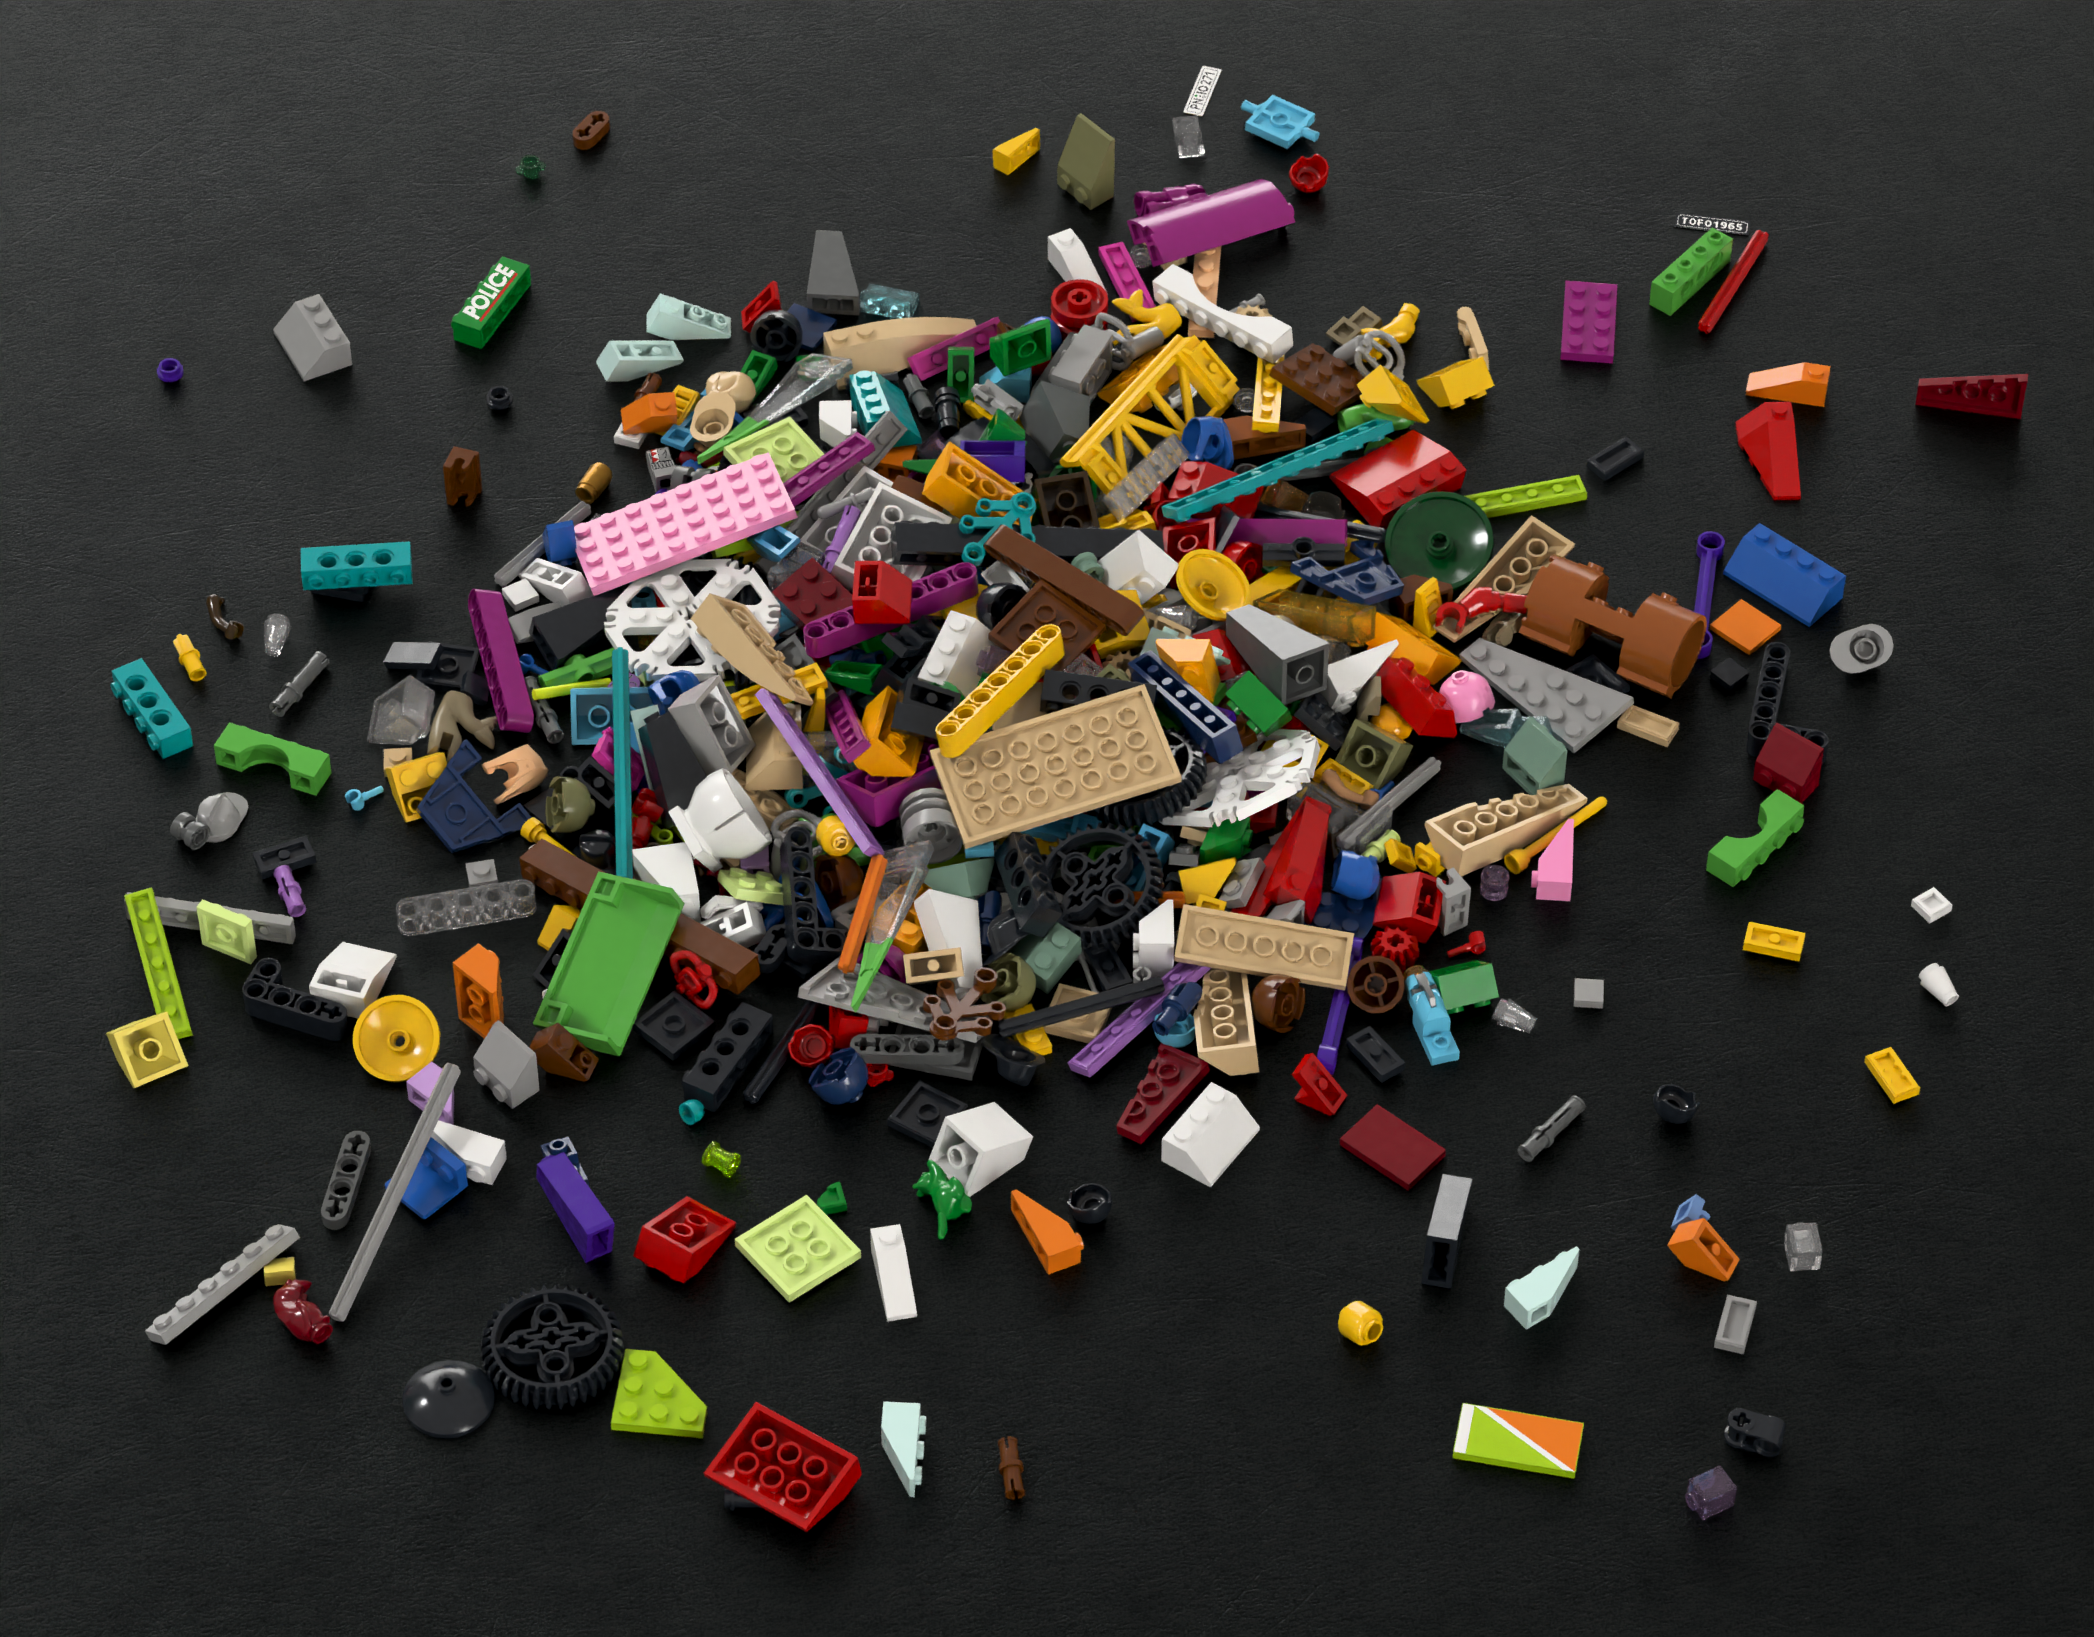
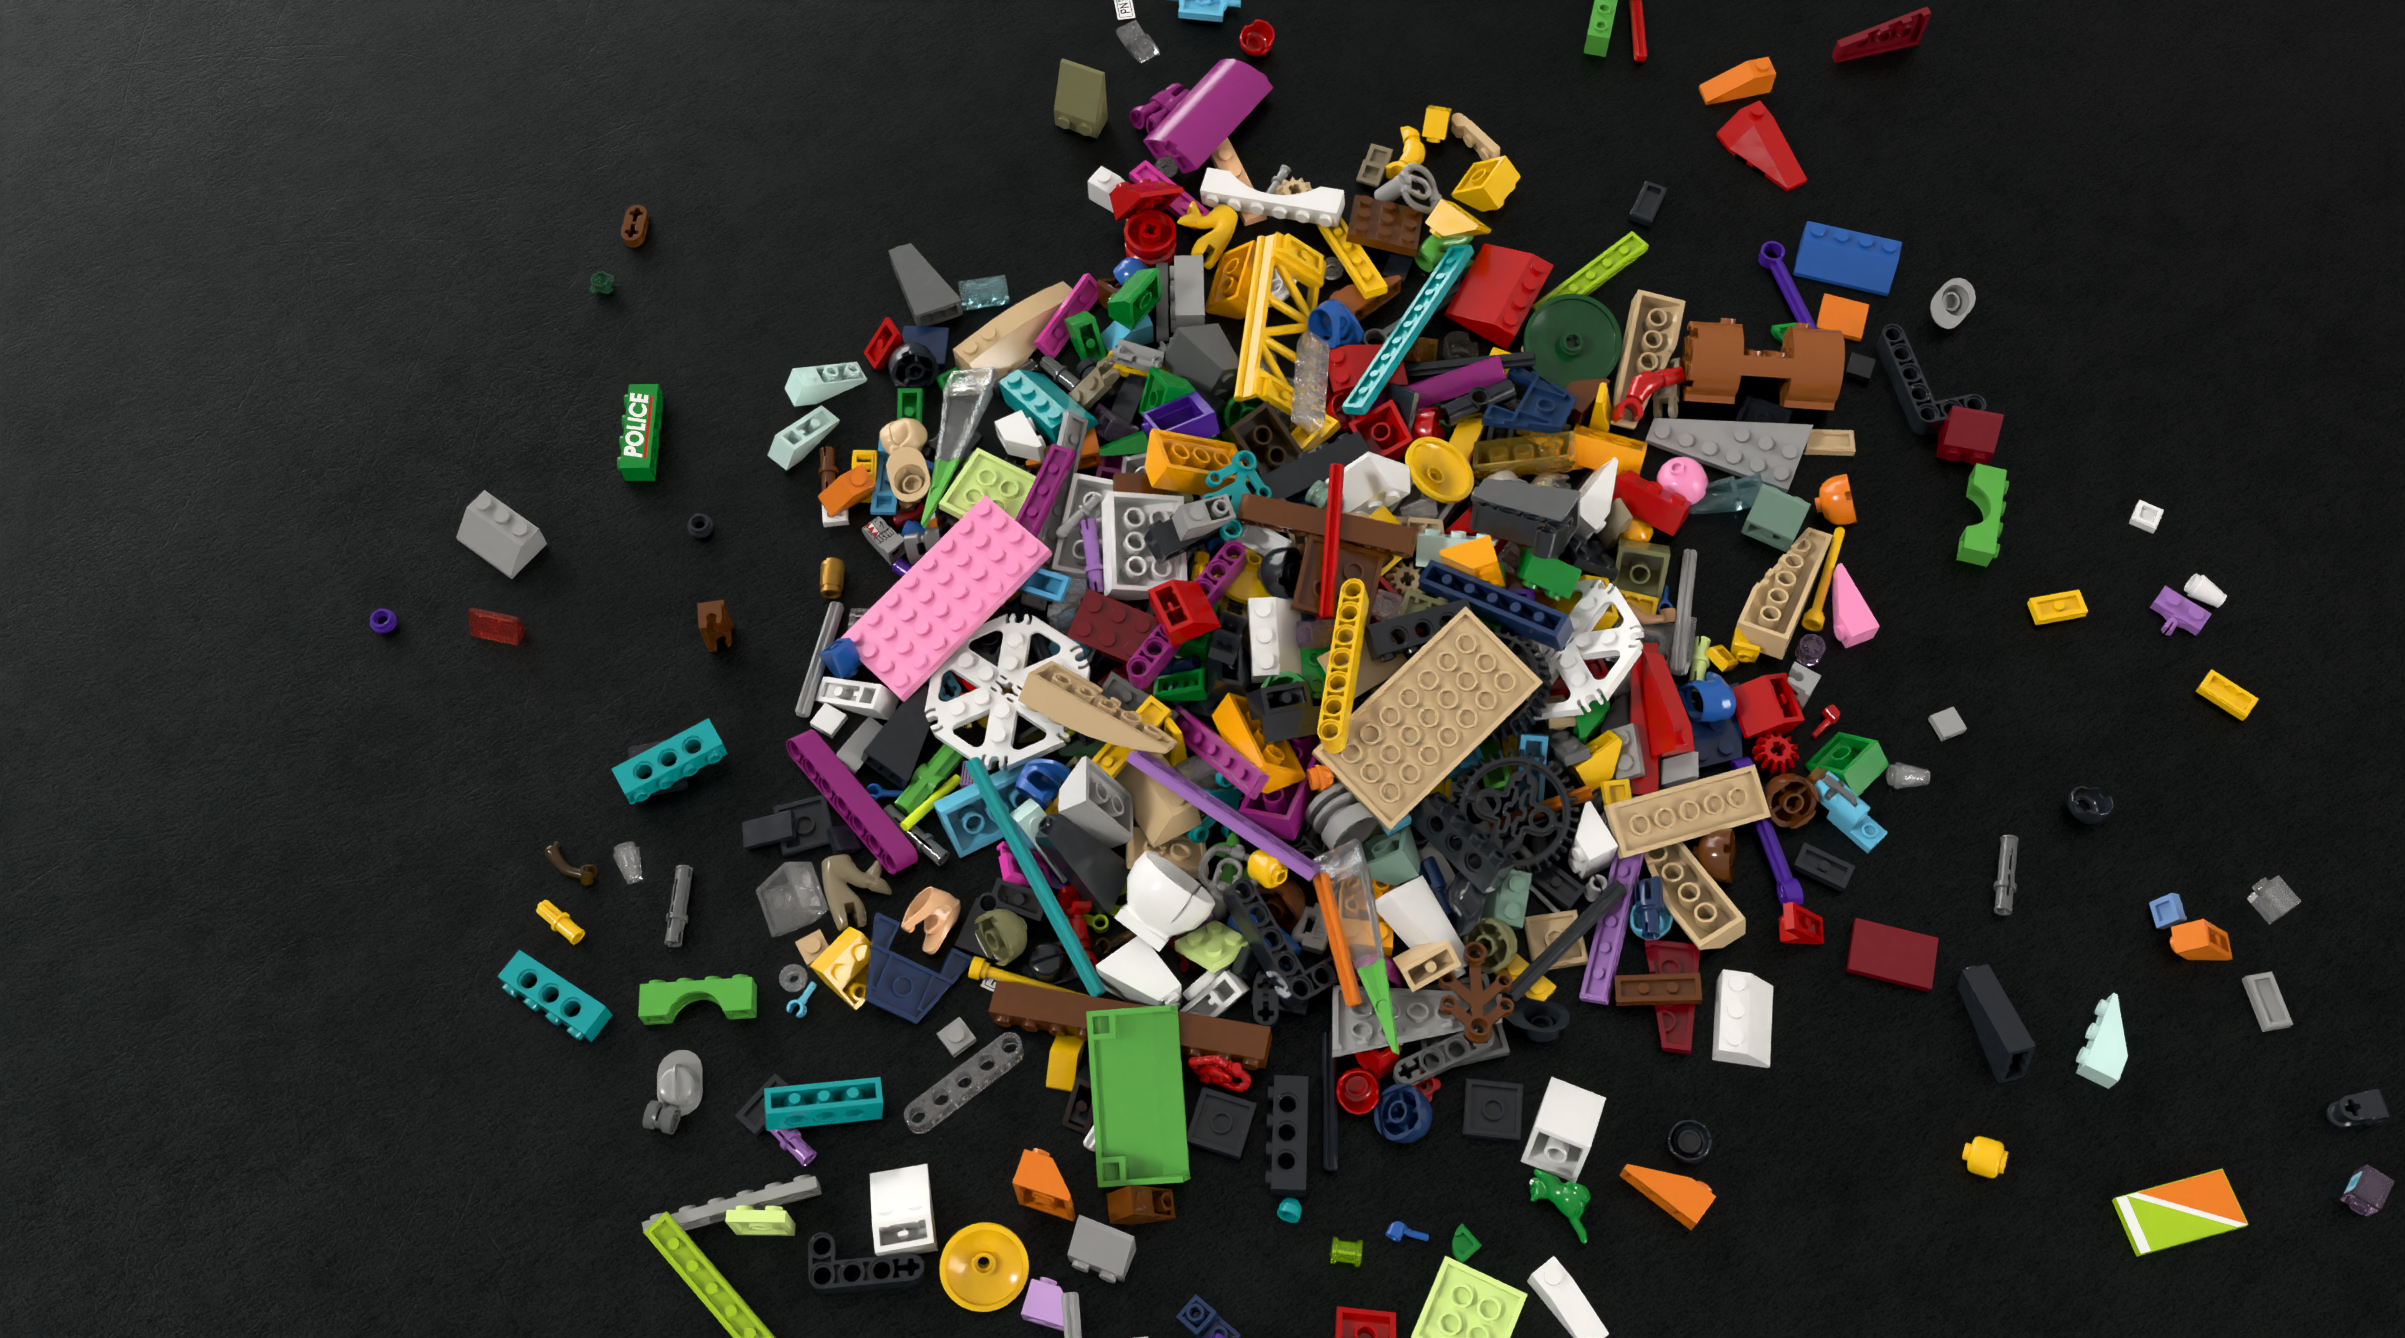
camera: 25 degrees left, 15 degrees up
yellow slope [993,128,1040,175] -> none
light grey piece [1091,312,1164,371] -> none
magenta plate [1560,281,1617,364] -> none
none -> clear red slope [468,608,525,646]
none -> teal brick [764,1077,883,1131]
none -> clear plate [779,964,807,992]
none -> dark tan hinge [1068,356,1120,411]
none -> red slope [1109,179,1184,221]
none -> light grey slope [1172,494,1236,541]
none -> black tile [1230,946,1261,983]
none -> orange plate [1307,764,1334,792]
none -> red axle [1319,463,1344,619]
none -> blue hand [1386,1221,1429,1242]
none -> yellow slope [1422,105,1452,143]
none -> black beam [1469,501,1569,559]
none -> reddish brown plate [1615,973,1702,1006]
none -> orange cylinder [1815,474,1857,525]
none -> medium lavender plate [2150,586,2211,635]

